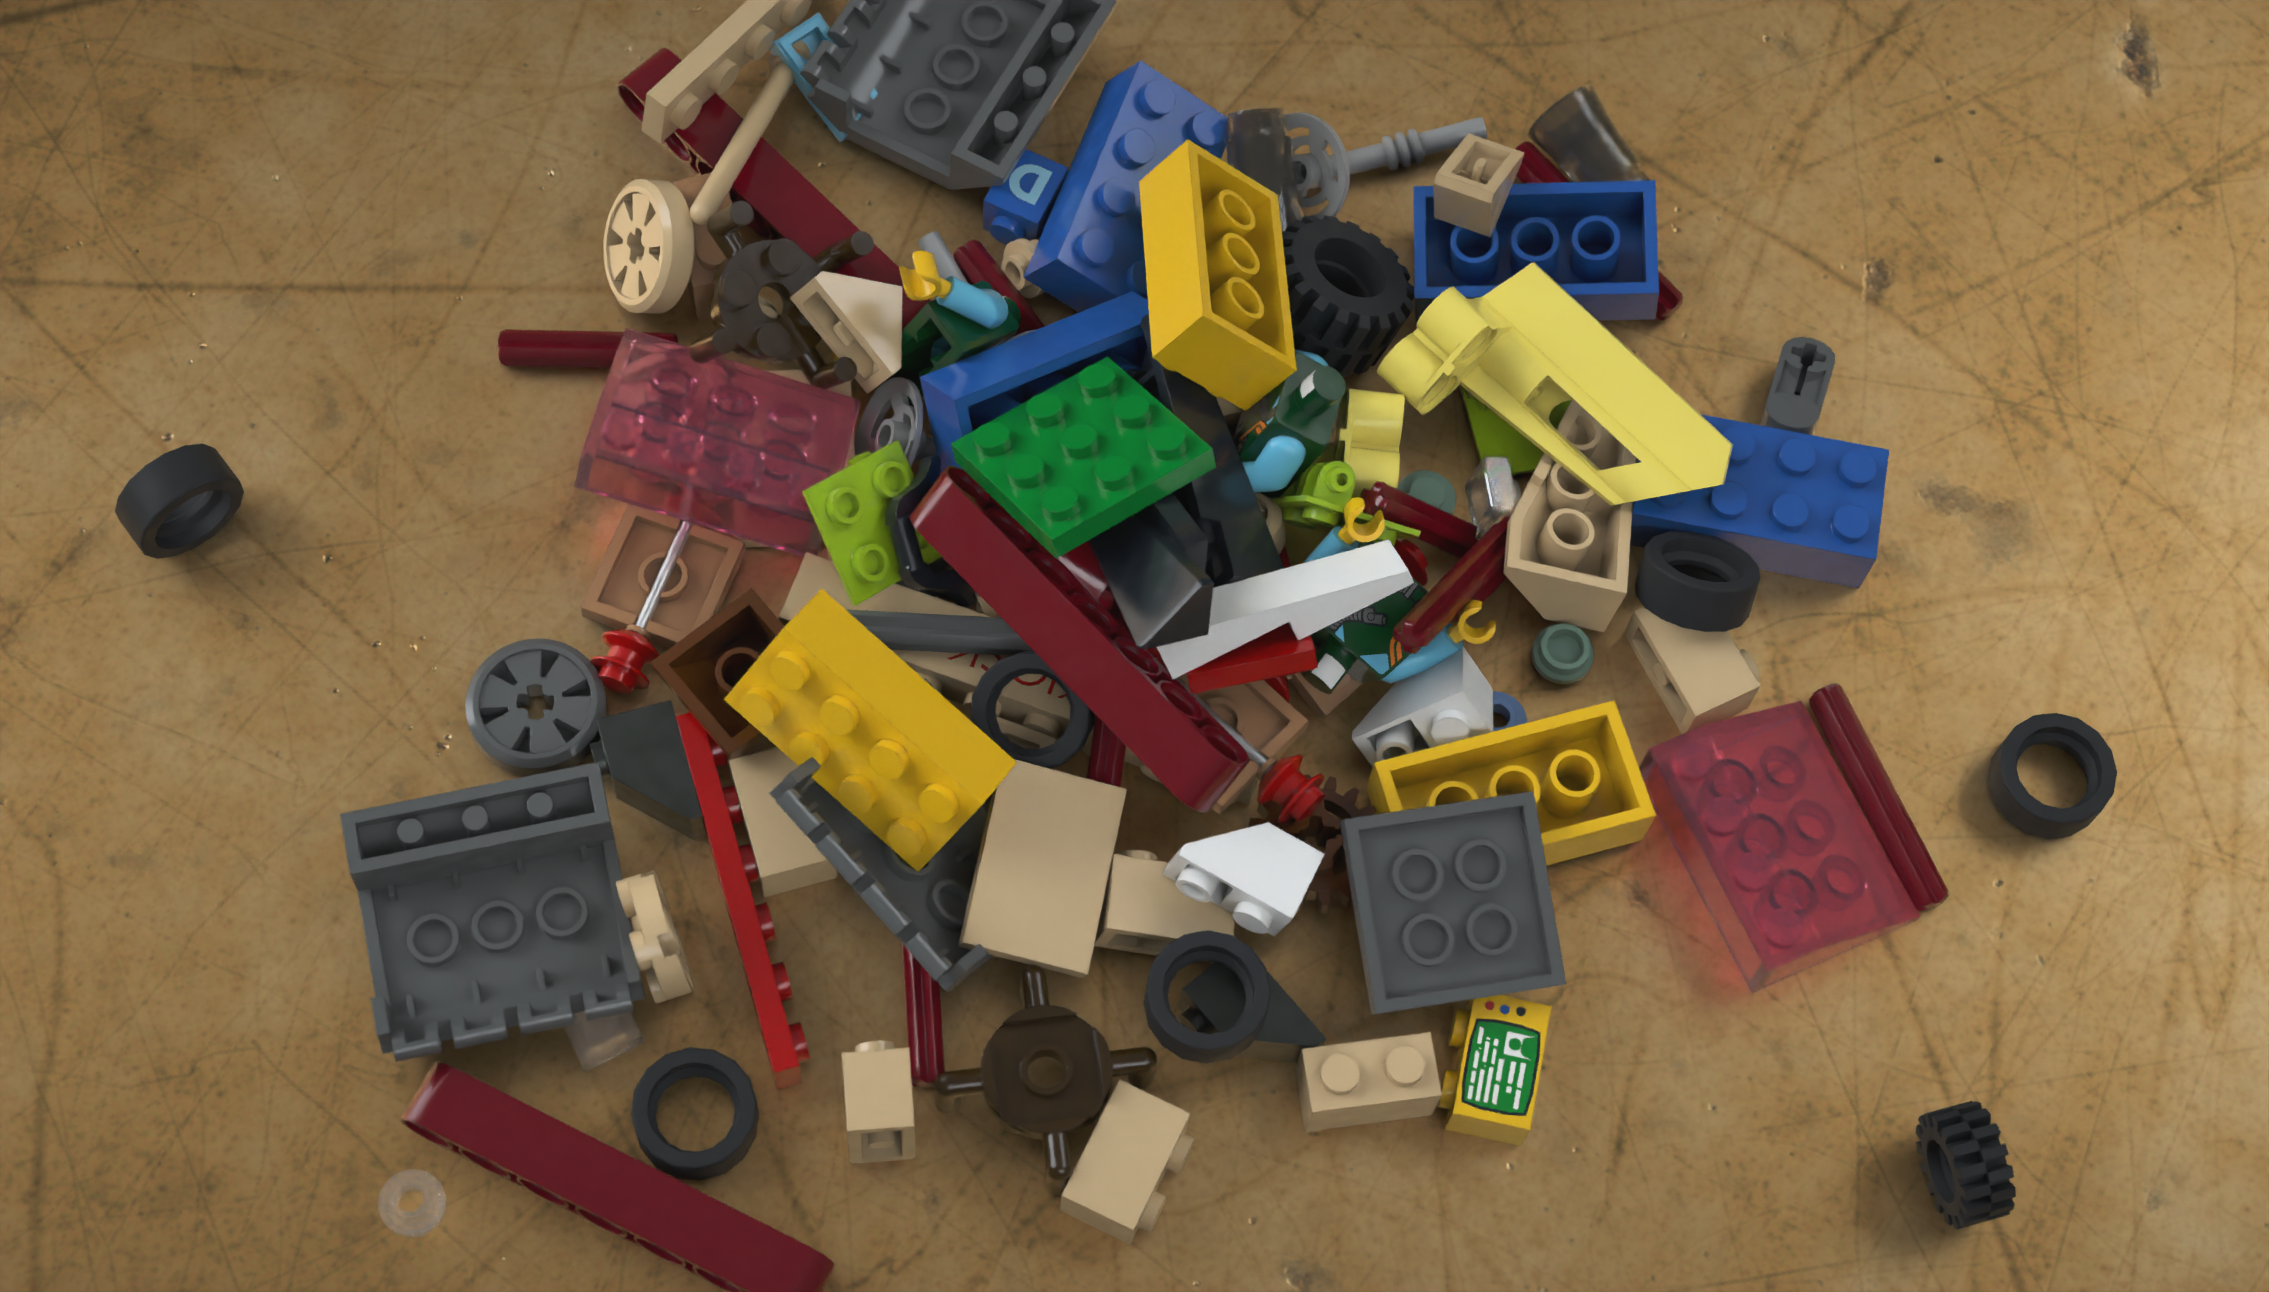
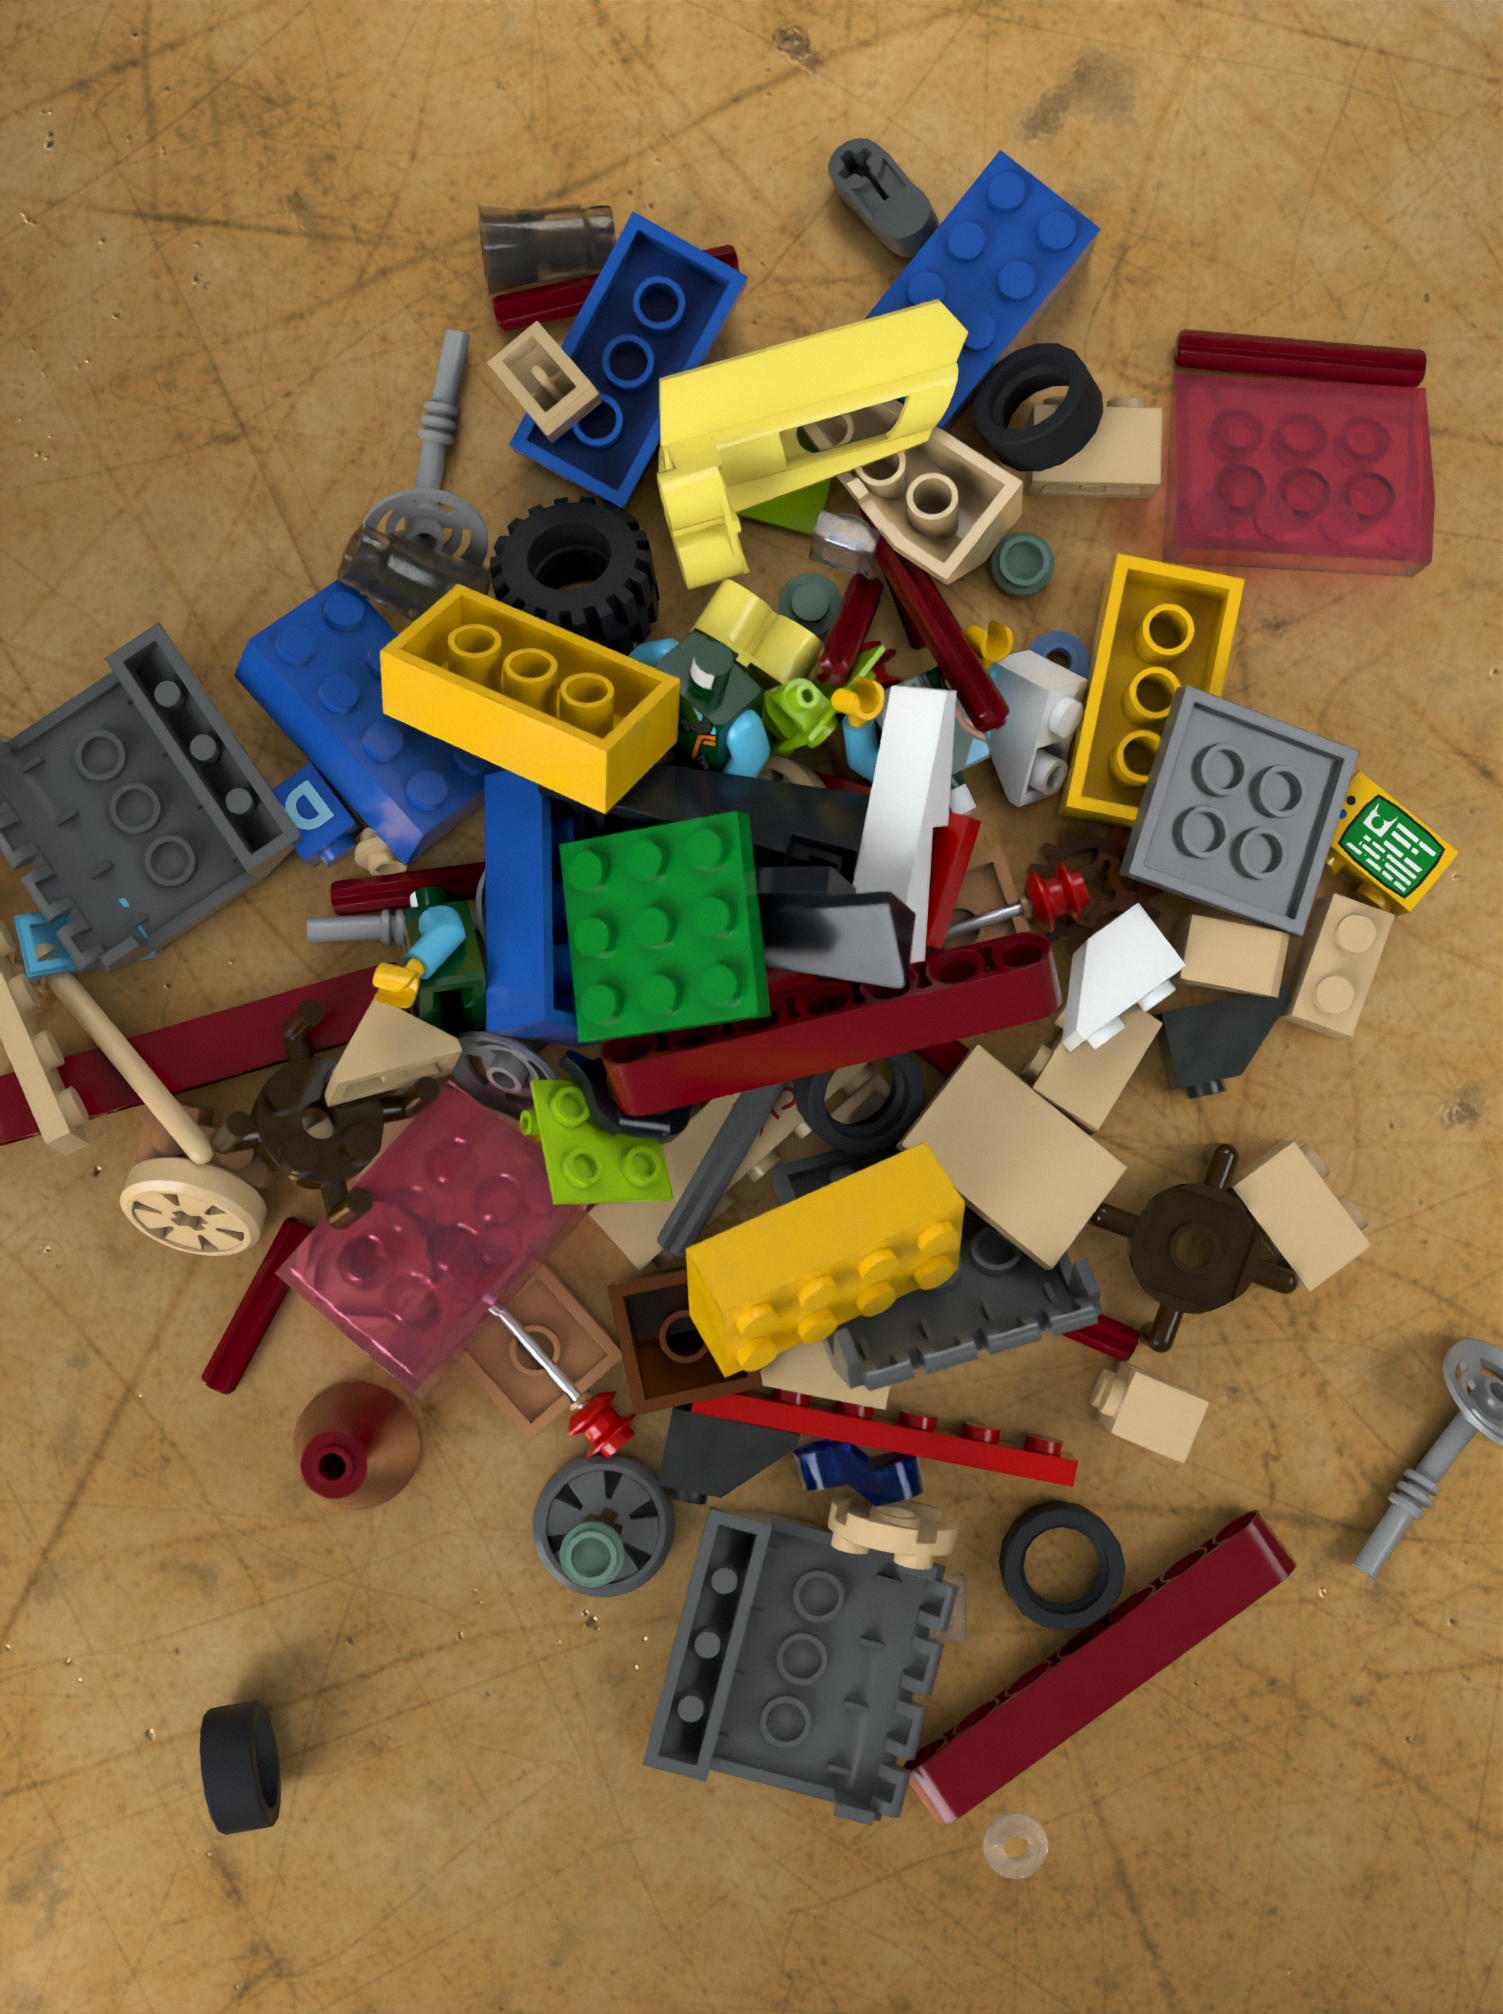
camera: 55 degrees left, 20 degrees up
black tyre [1143,930,1271,1064] -> none
black tyre [1988,713,2117,839] -> none
none -> dark red cone [292,1381,421,1510]
none -> sand green plate [559,1521,625,1588]
none -> clear blue piece [793,1439,925,1506]
none -> tan slope [1169,914,1290,998]

